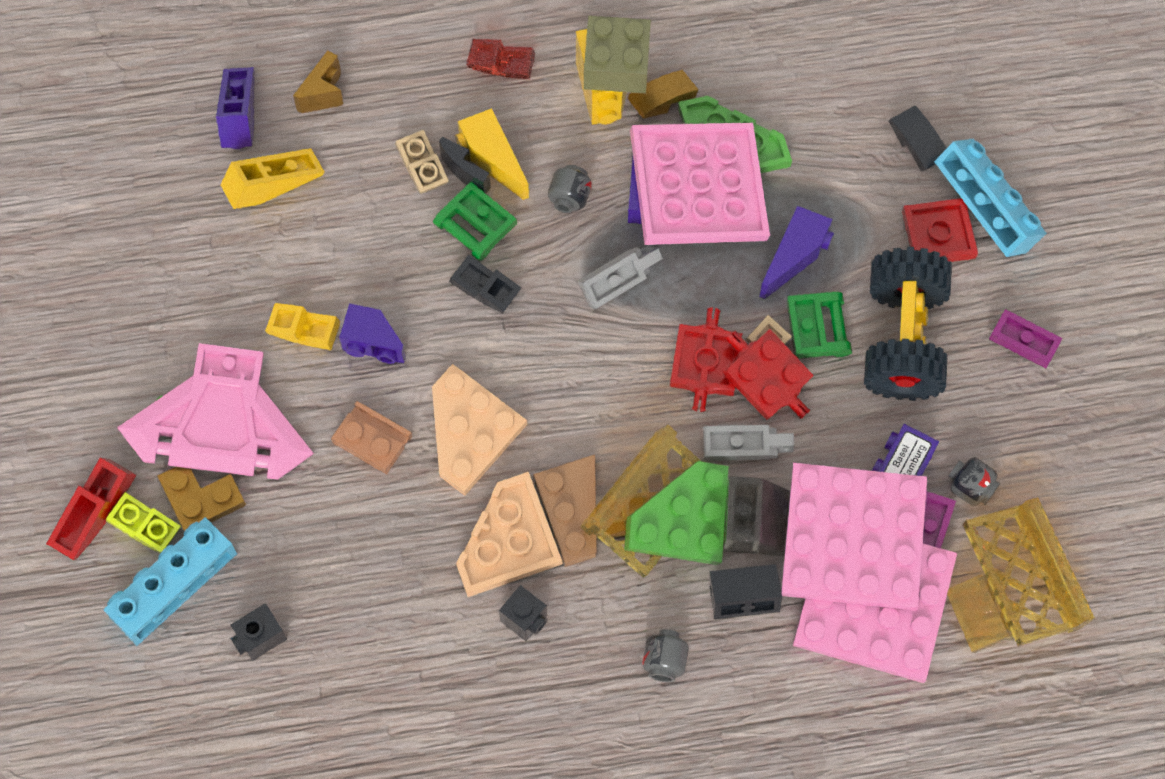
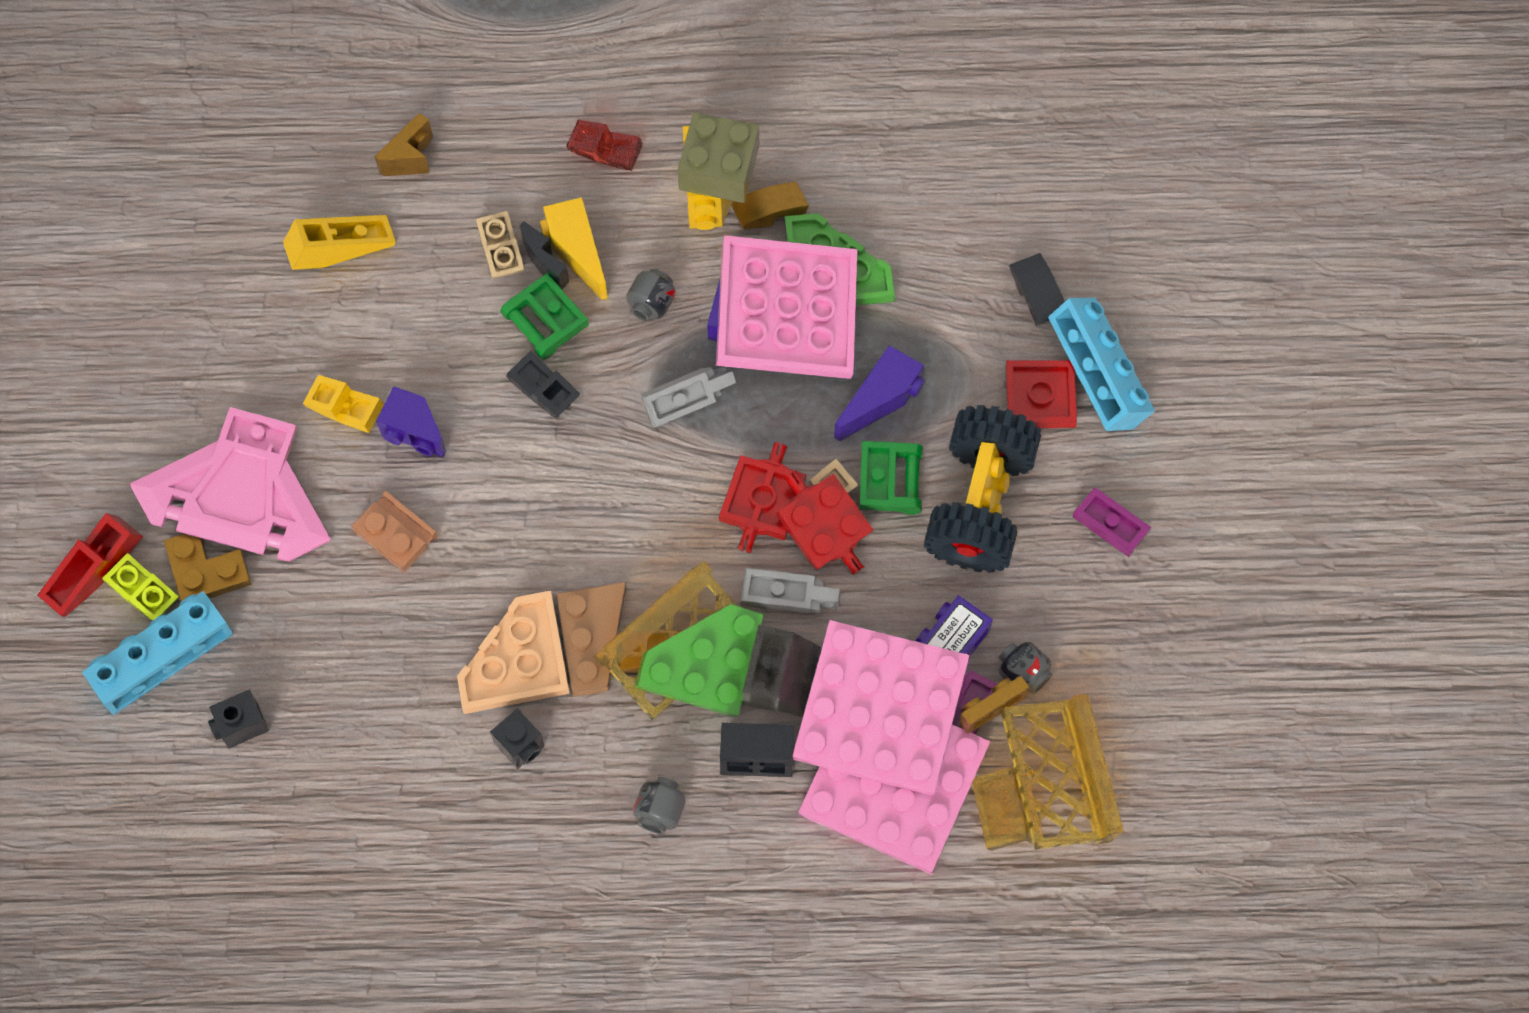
camera: 10 degrees right, 0 degrees up
dark purple slope [216,67,254,149] -> none
light nougat plate [432,364,527,496] -> none
none -> pearl gold plate [959,676,1029,734]

